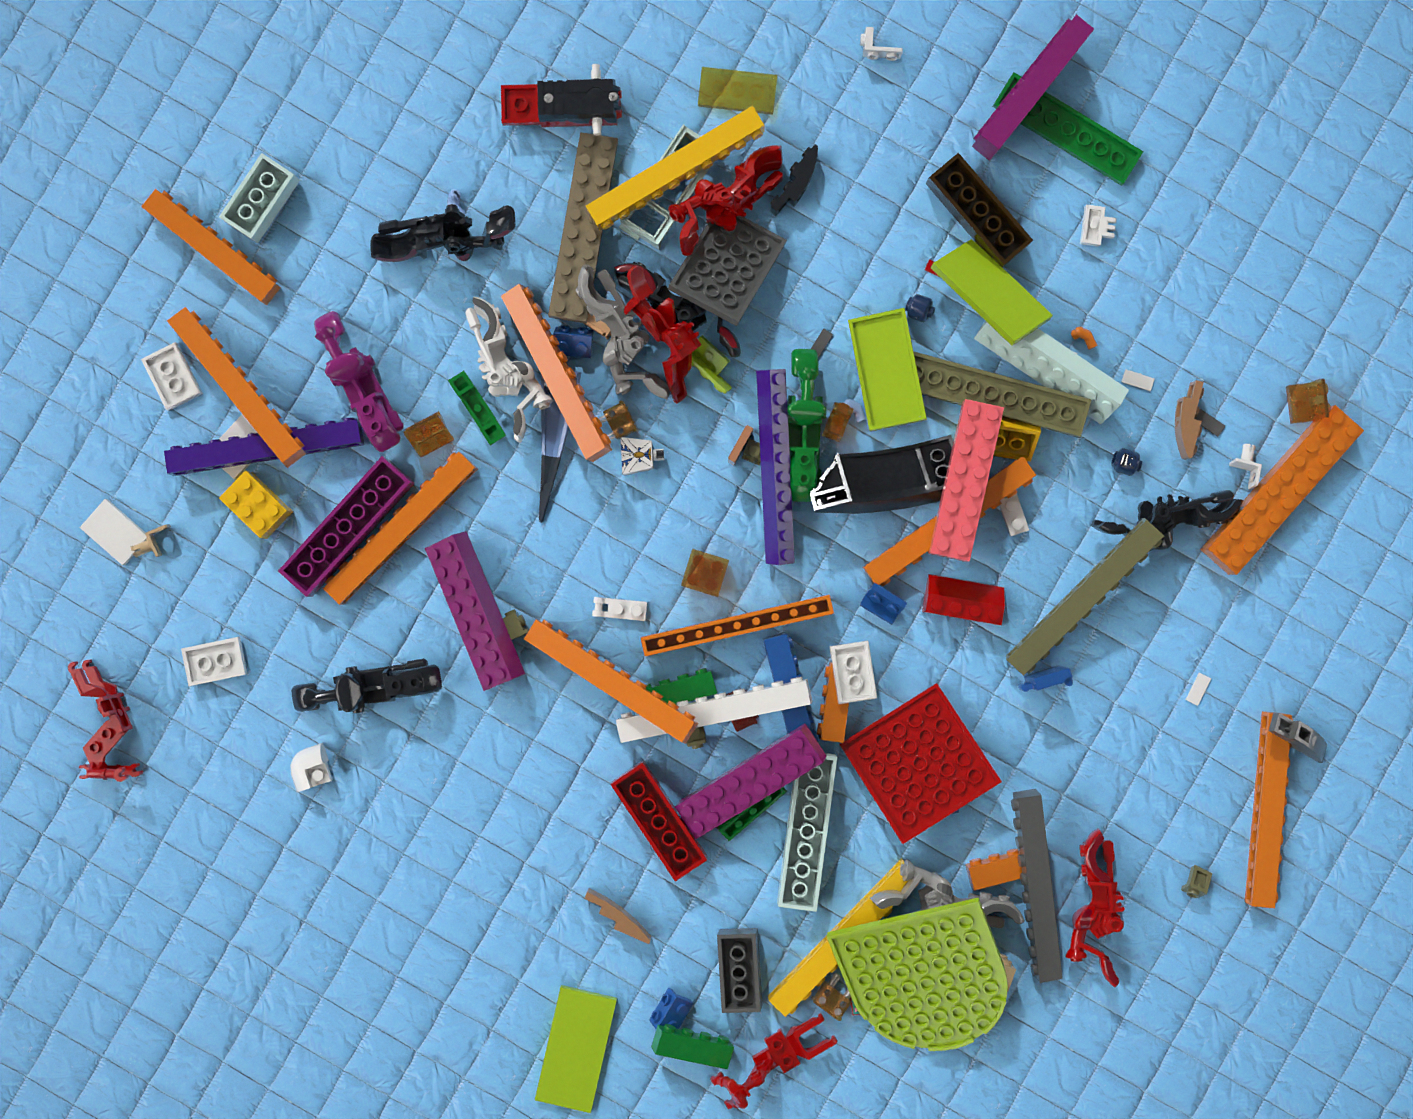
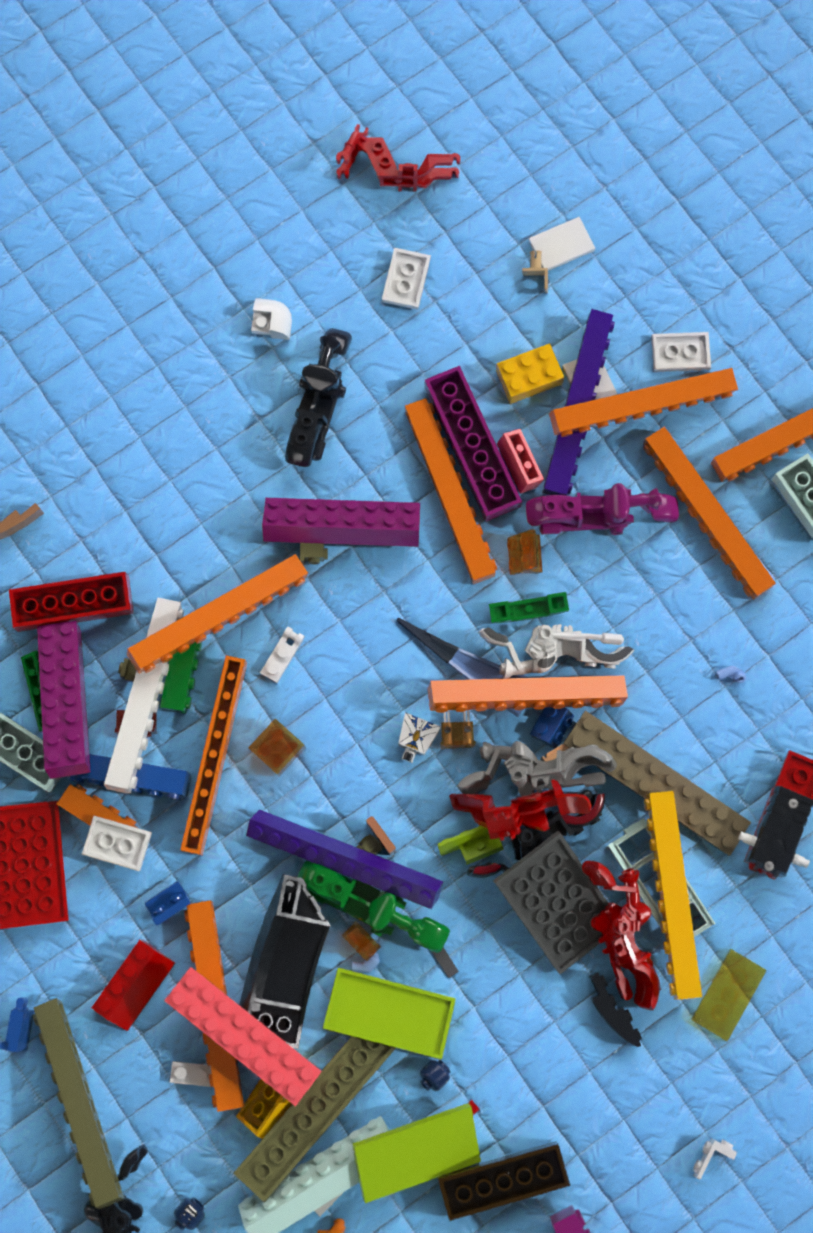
camera: 115 degrees right, 10 degrees down
black piece [370,204,516,262] -> none
none -> coral brick [497,429,544,494]
none -> orange brick [643,426,776,600]

